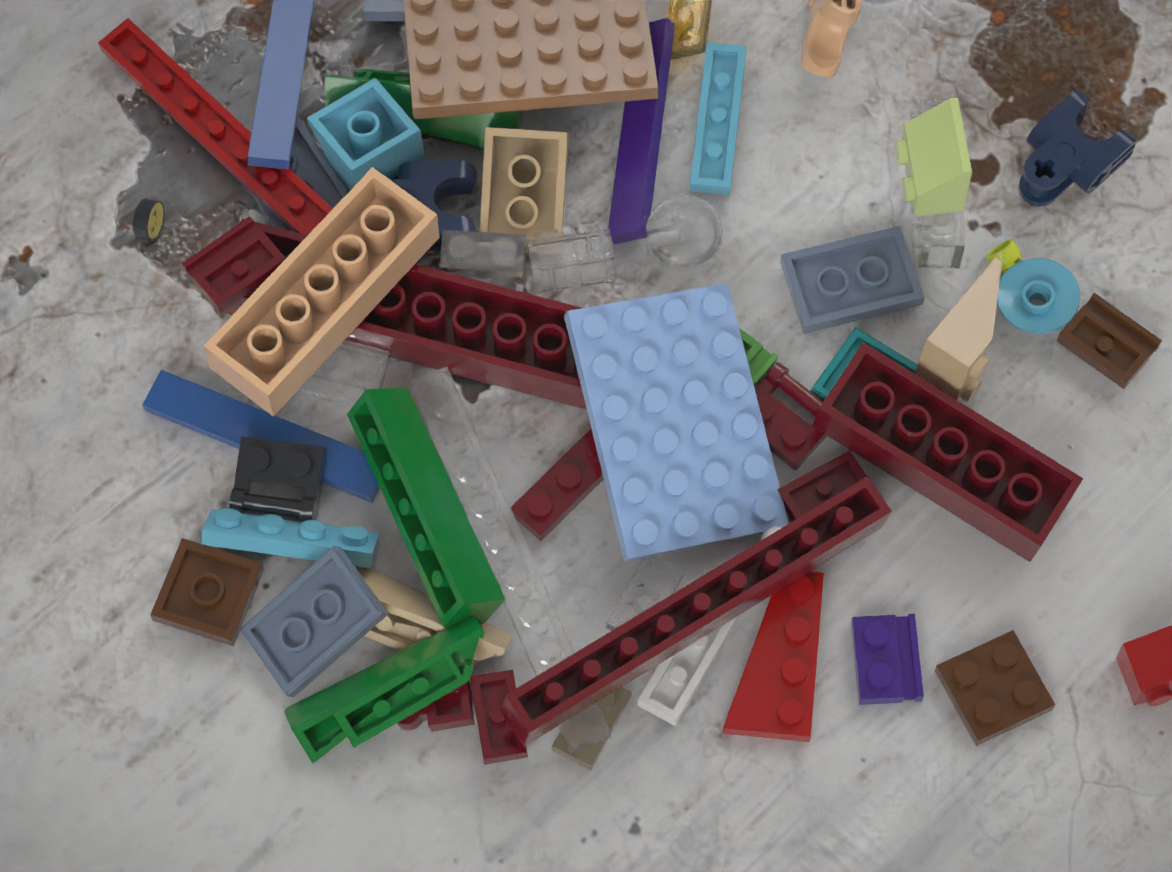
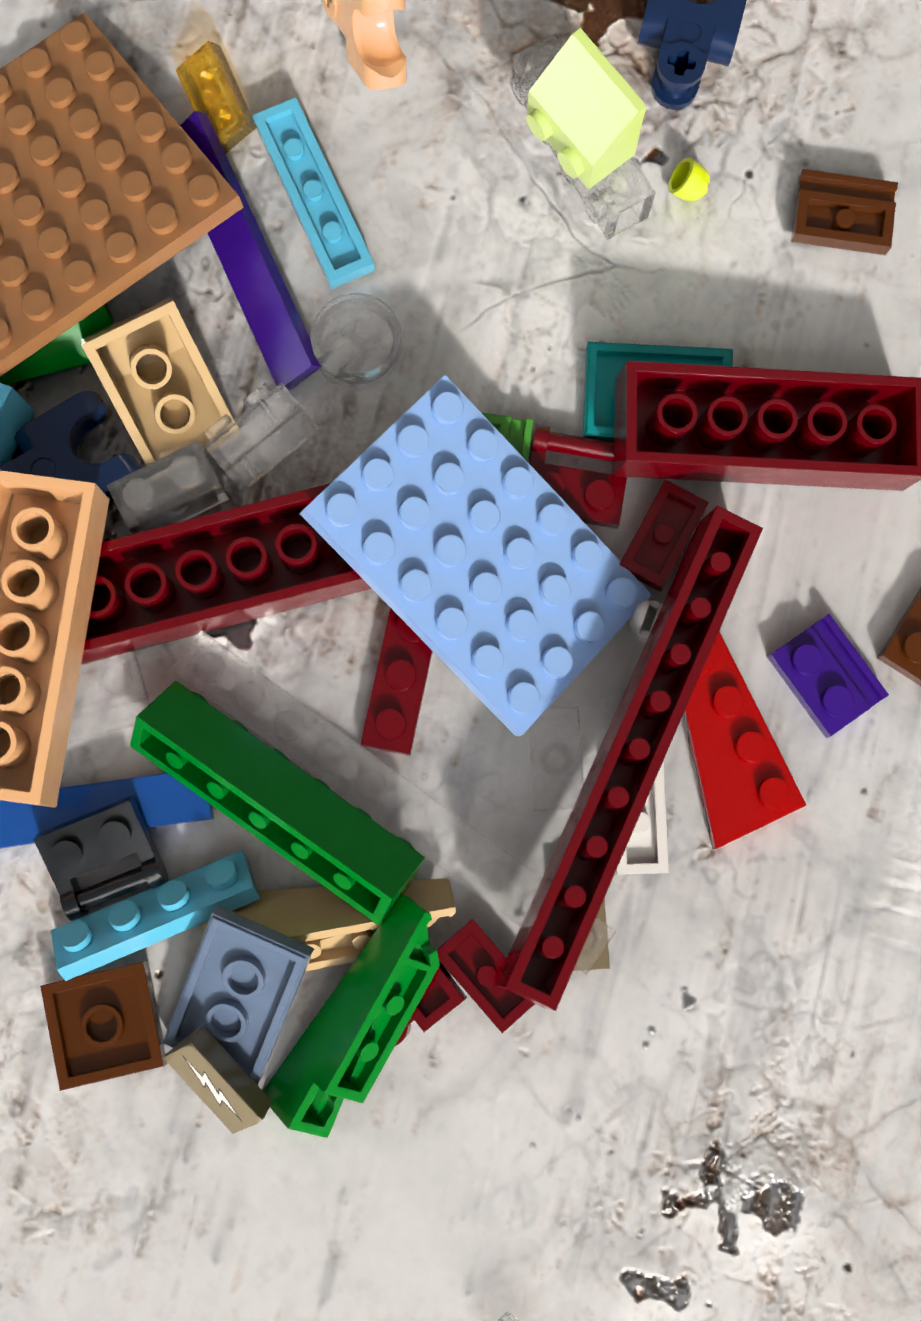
camera: 35 degrees left, 15 degrees up
sand blue plate [780,226,925,334] -> none
tan slope [915,257,1002,403] -> none
medium azure dish [997,258,1080,334] -> none
none -> dark tan slope [163,1025,272,1134]

